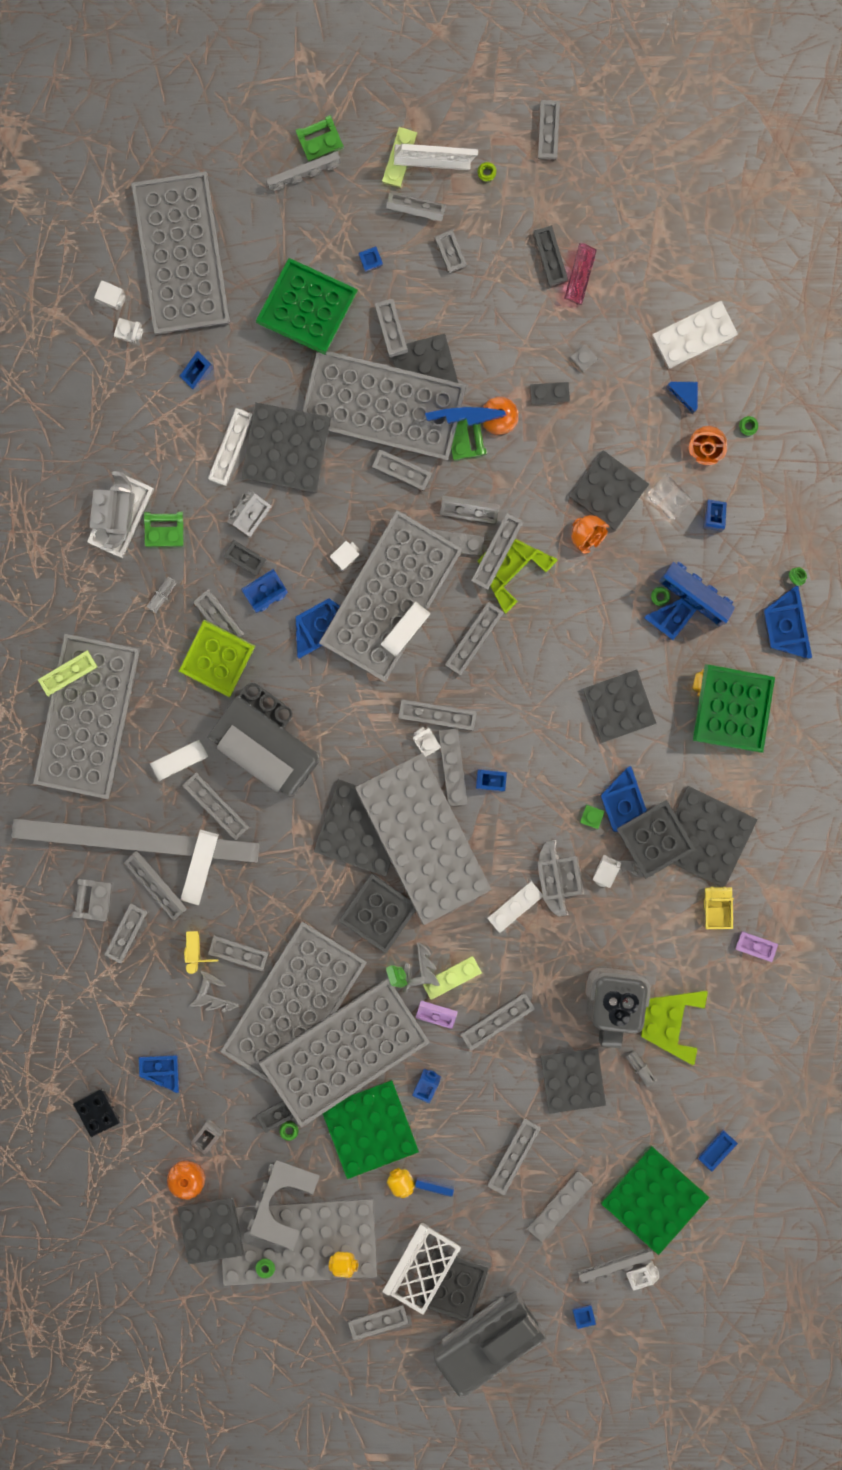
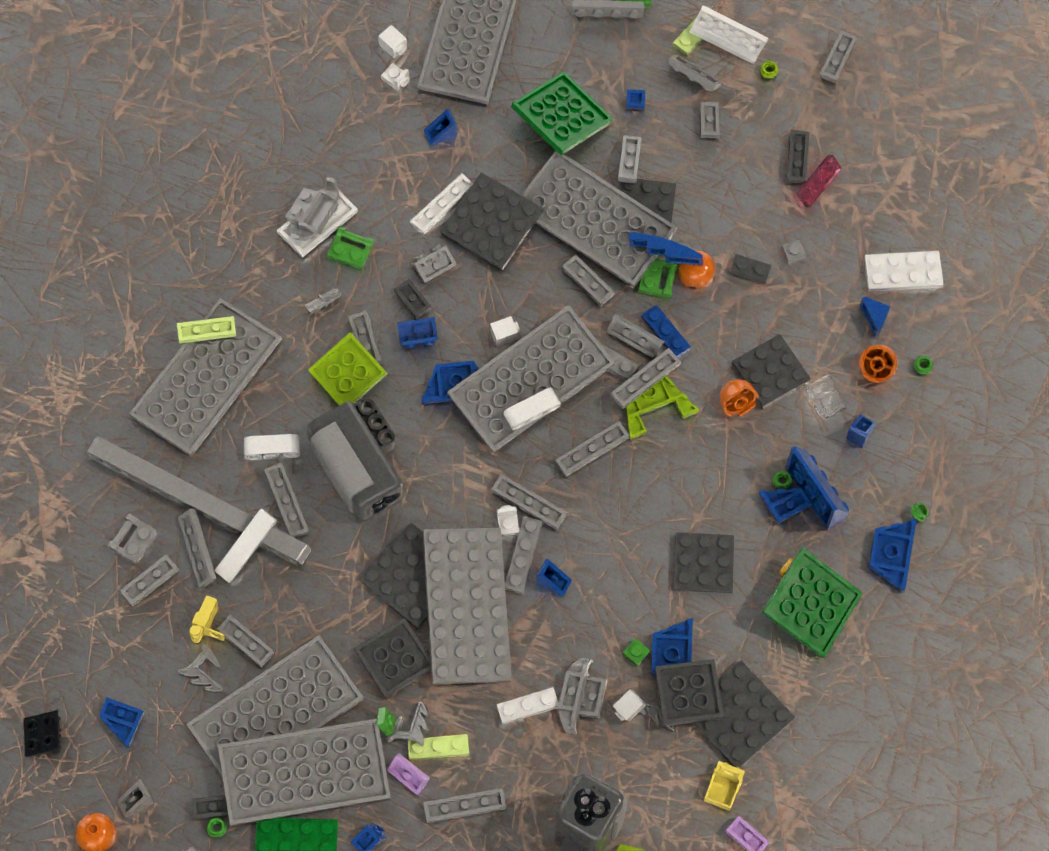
camera: 20 degrees right, 20 degrees down
none -> blue plate [641,304,691,358]

